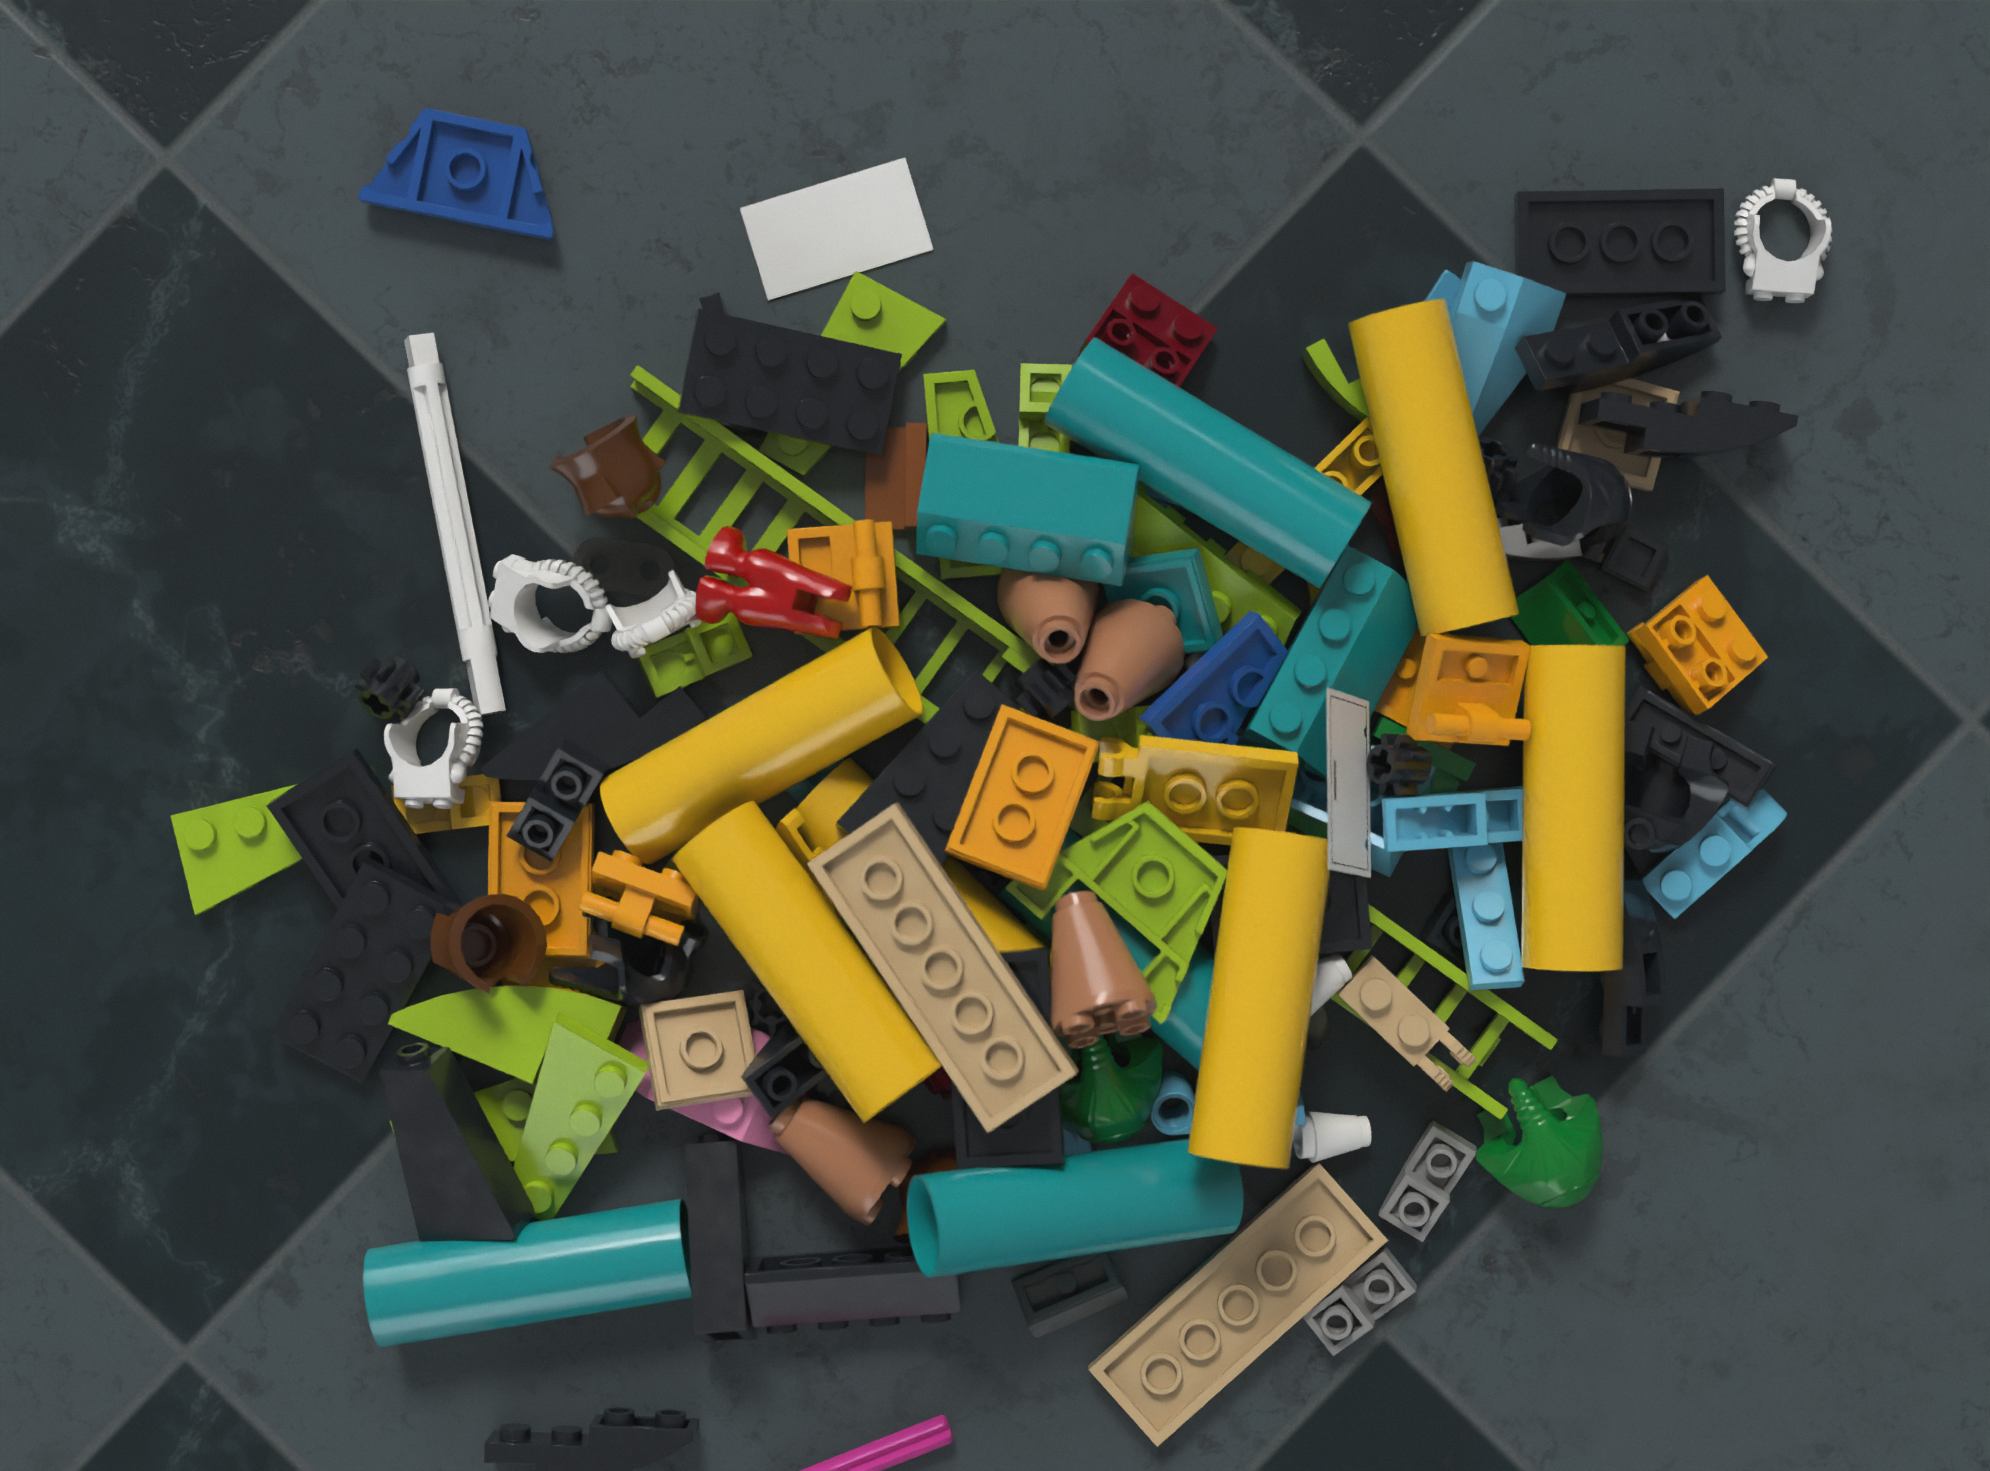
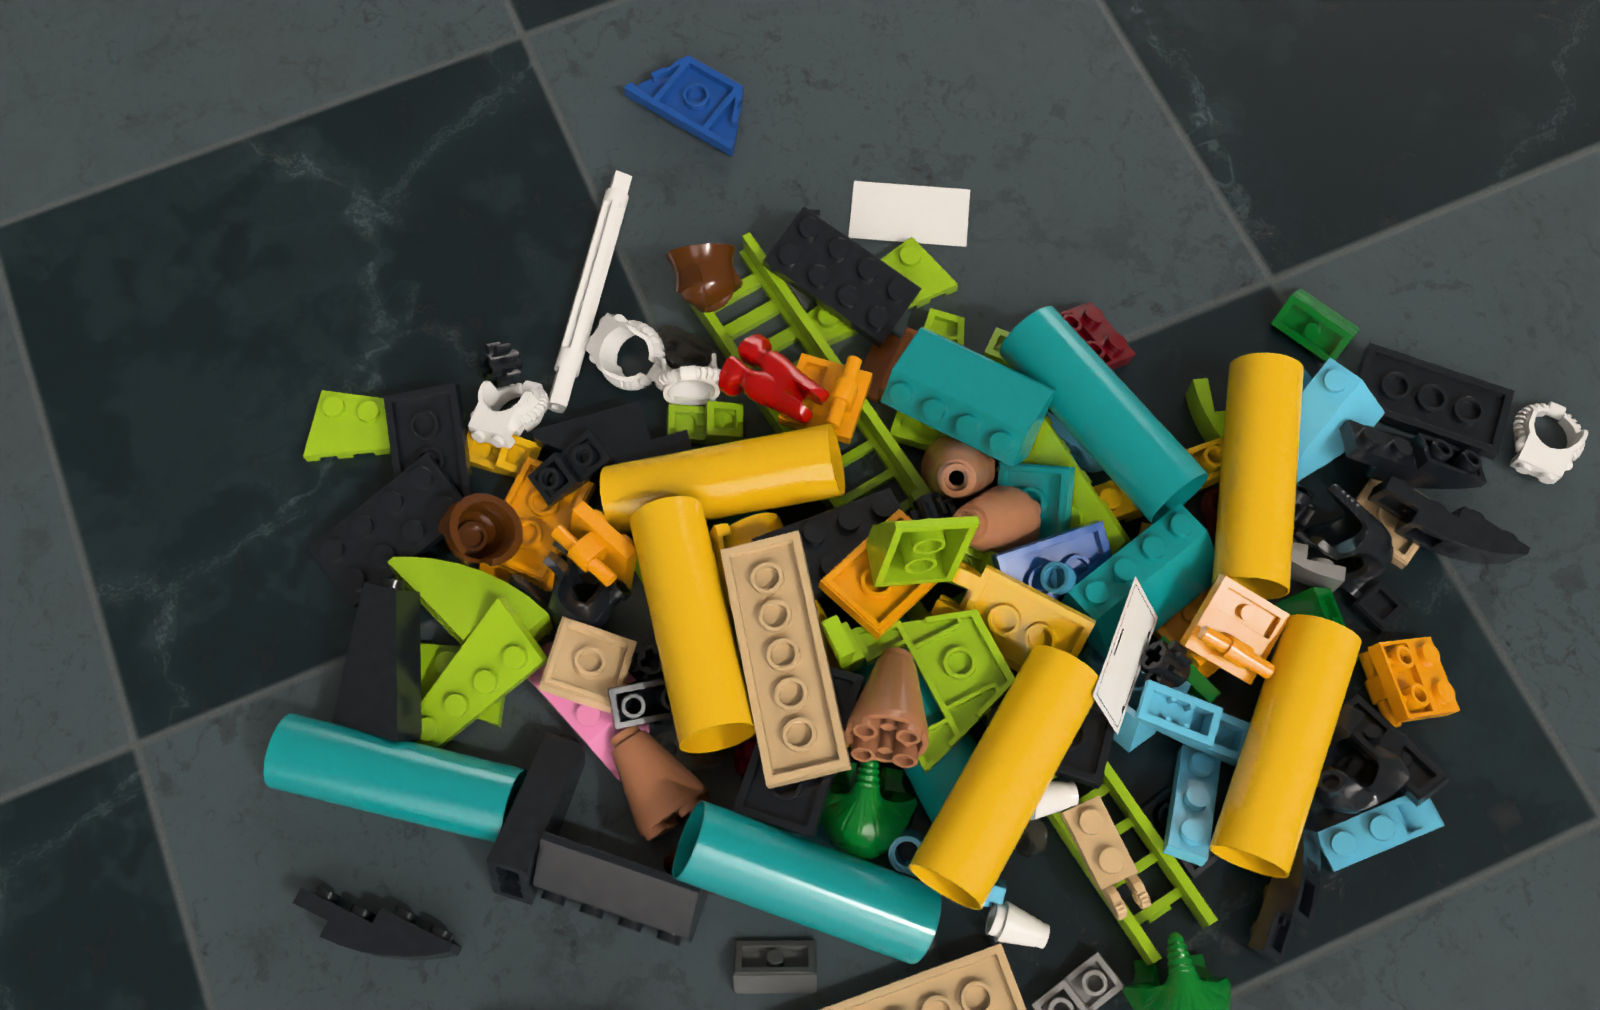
camera: 25 degrees right, 20 degrees down
none -> lime slope [821,615,865,672]
none -> lime slope [866,516,979,587]
none -> dark azure hinge [1040,561,1077,595]
none -> green panel [1271,289,1360,362]

